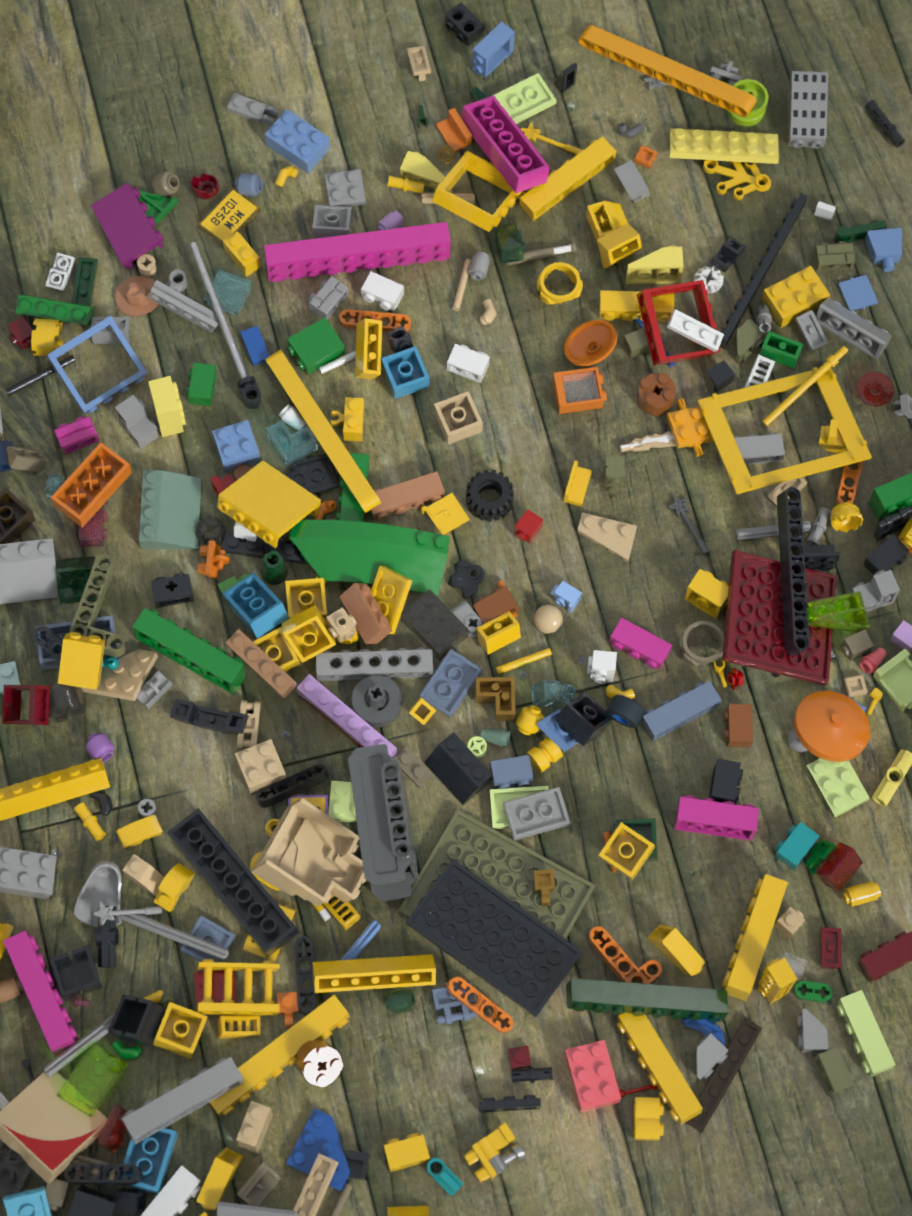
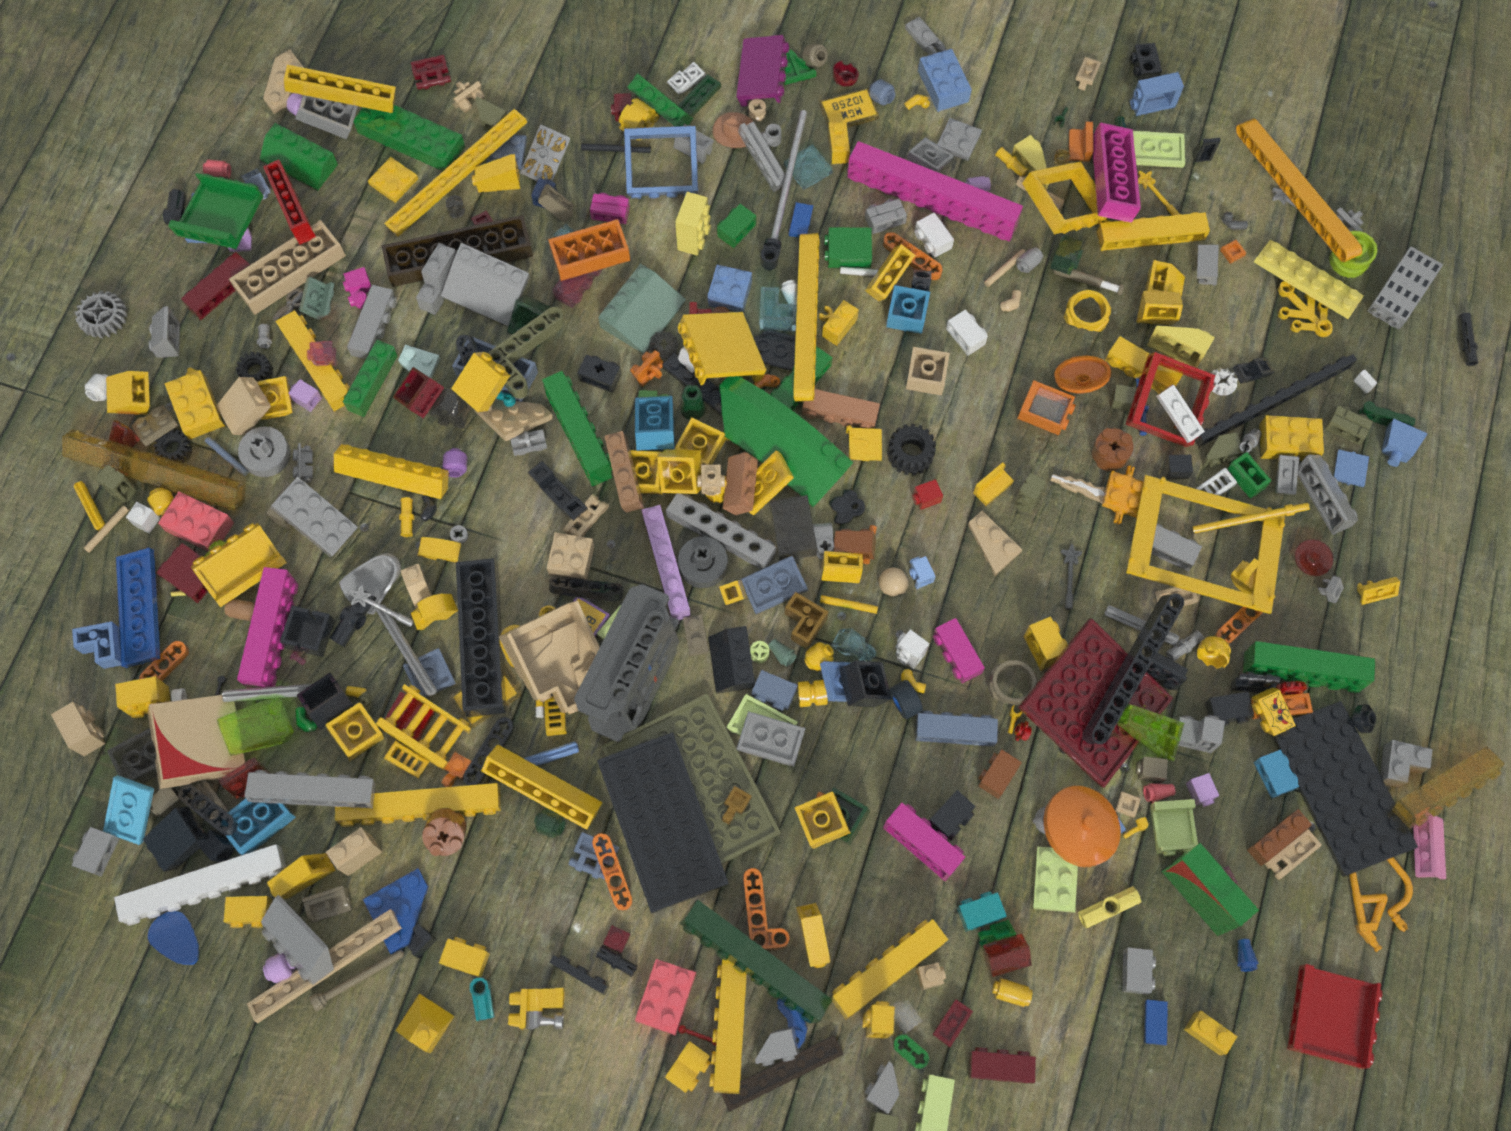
camera: 35 degrees right, 0 degrees up
light grey brick [115,395,159,450] -> none

